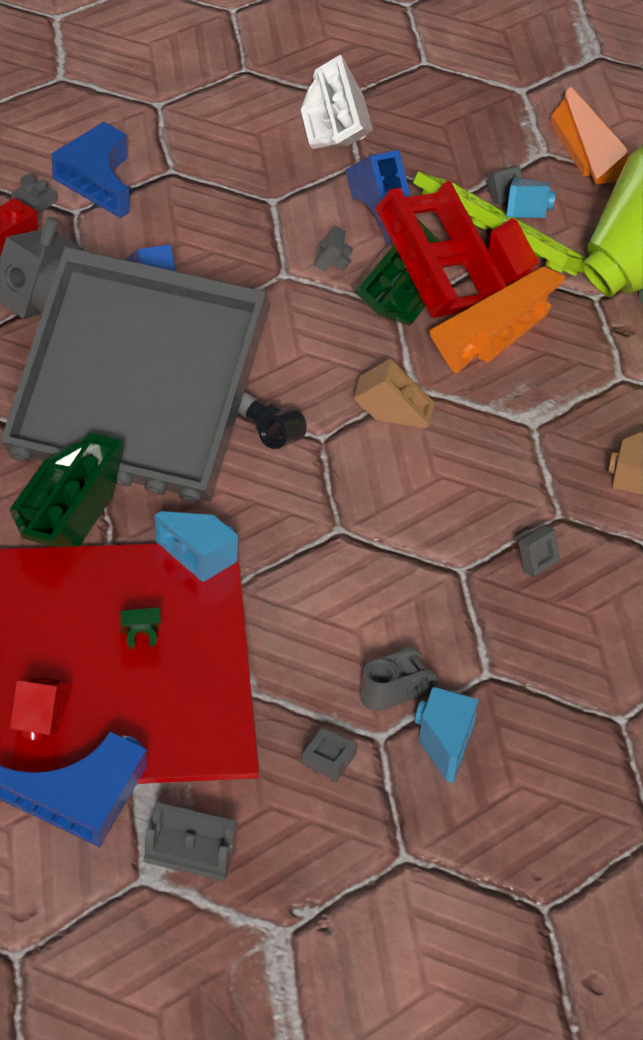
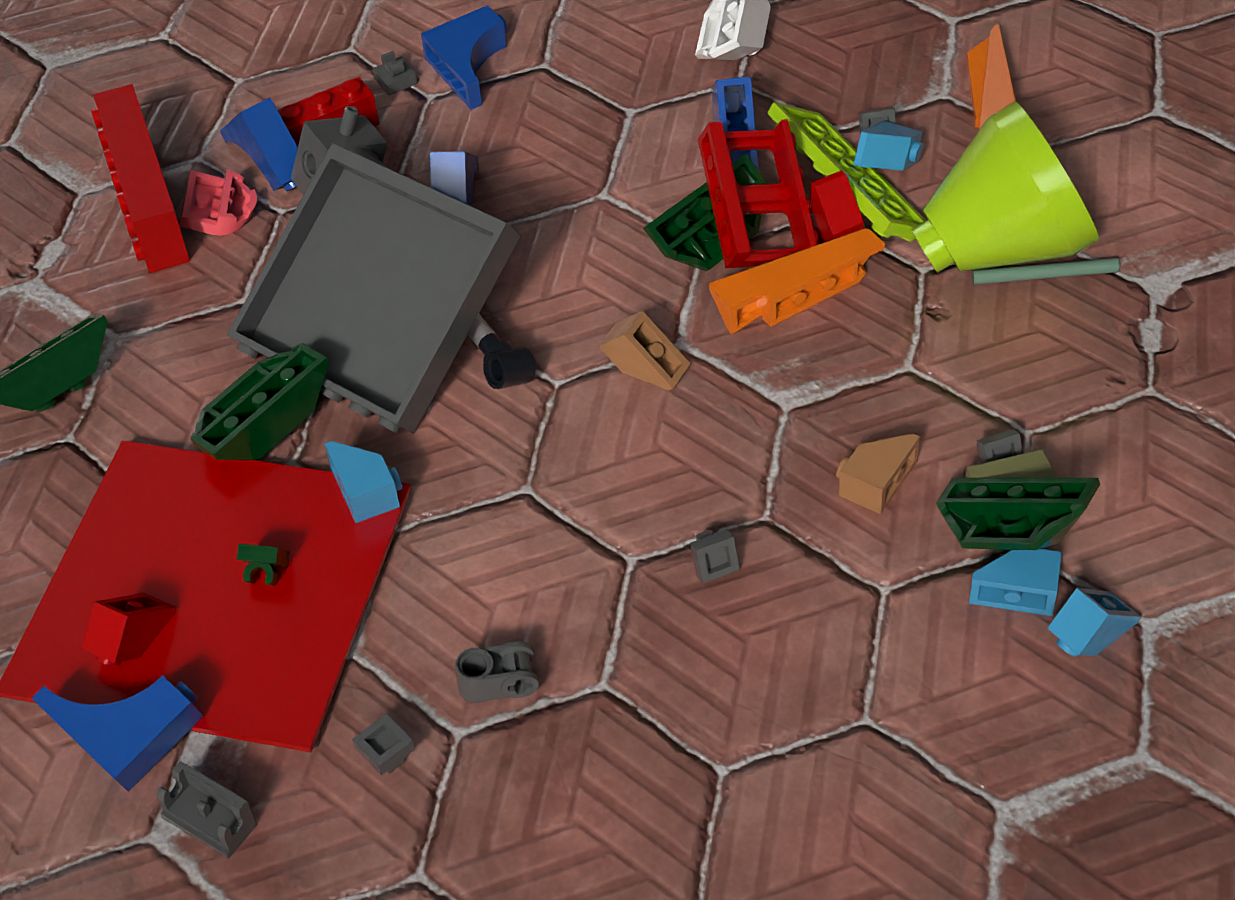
camera: 25 degrees right, 5 degrees up
dark grey tile [314,226,353,272] -> none
dark azure slope [415,687,479,783] -> none

